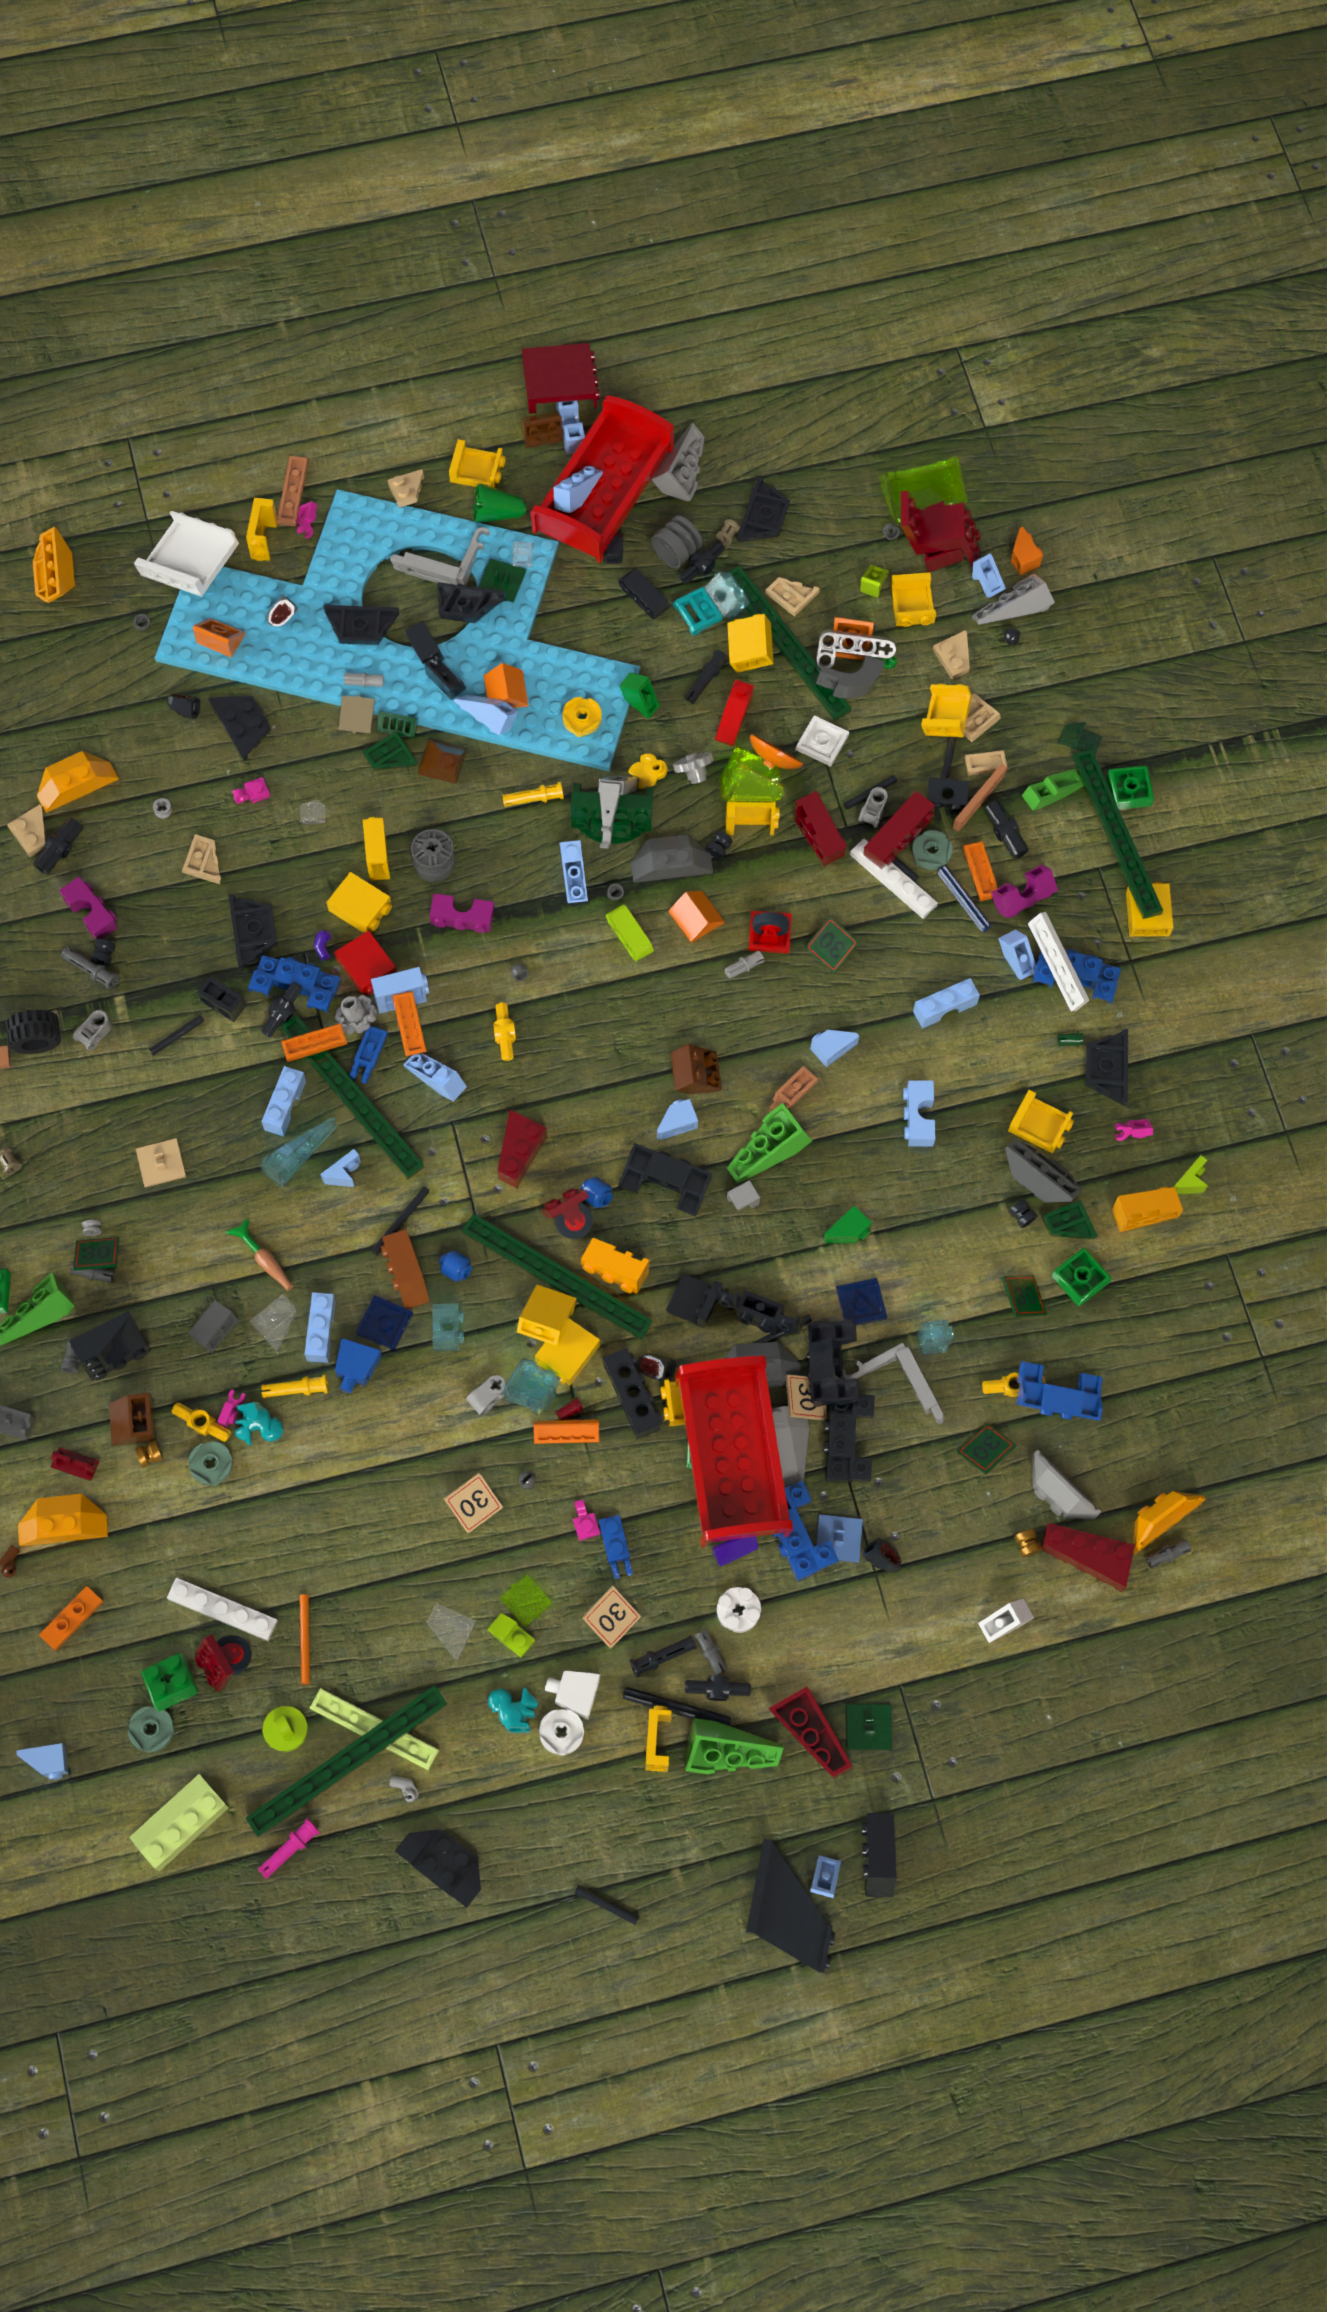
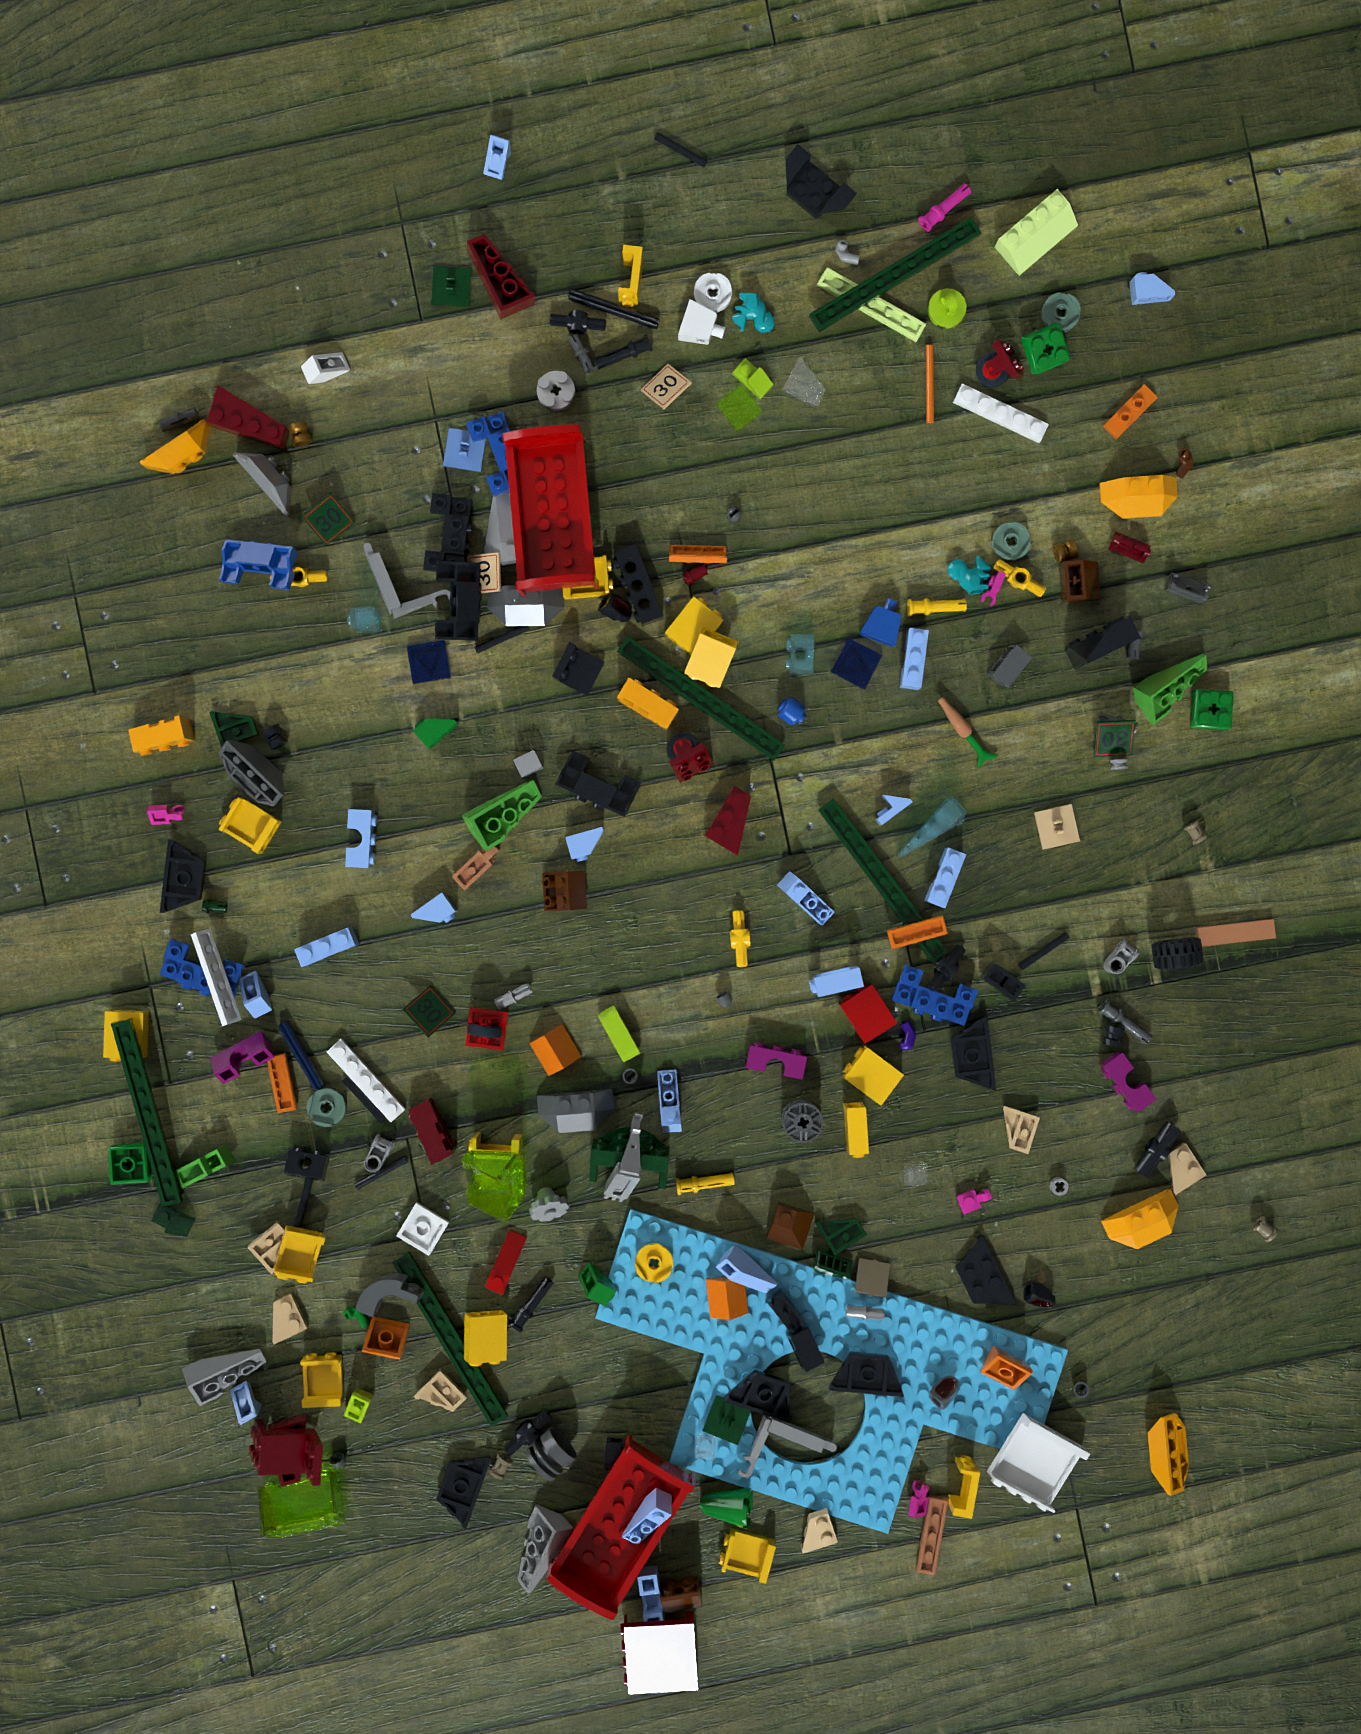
camera: 175 degrees left, 20 degrees up
clear wing [250,1294,298,1353] -> none
light grey plant [335,995,377,1034] -> none
blue hinge [350,1026,388,1084] -> none
black bar [371,1186,430,1256] -> none
dark orange wedge [380,1229,430,1310] -> none
orange plate [392,991,426,1056] -> none
tan piece [444,1473,503,1533] -> none
light grey piece [466,1375,508,1416] -> none
clear light blue piece [502,1358,561,1415] -> none
dark pink plate [573,1499,600,1542] -> none
blue head [581,1177,613,1208] -> none
blue hinge [598,1515,633,1579] -> none
black beam [618,568,670,620] -> none
yellow plate [628,754,668,789] -> none
teal plate [673,587,722,636] -> none
bright green wedge [685,1718,784,1774] -> none
clear light blue brick [704,572,750,618] -> none
black wheel [705,831,733,859] -> none
black bracket [717,1285,804,1335] -> none
black piece [746,1839,836,1974] -> none
orange dish [750,734,804,769] -> none
light grey beam [817,630,896,668] -> none
black wedge [861,1813,897,1897] -> none
black rock [862,1537,902,1573] -> none
dark red wedge [863,791,935,870] -> none
nougat tile [952,763,1007,832] -> none
tan tile [964,750,1007,776] -> none
black piece [984,800,1029,859] -> none
dark green piece [1002,1275,1047,1317] -> none
black hinge [1004,629,1021,645] -> none
orange slope [1011,527,1043,576] -> none
green brick [1052,1247,1112,1306] -> none
lime slope [1174,1155,1208,1194] -> none

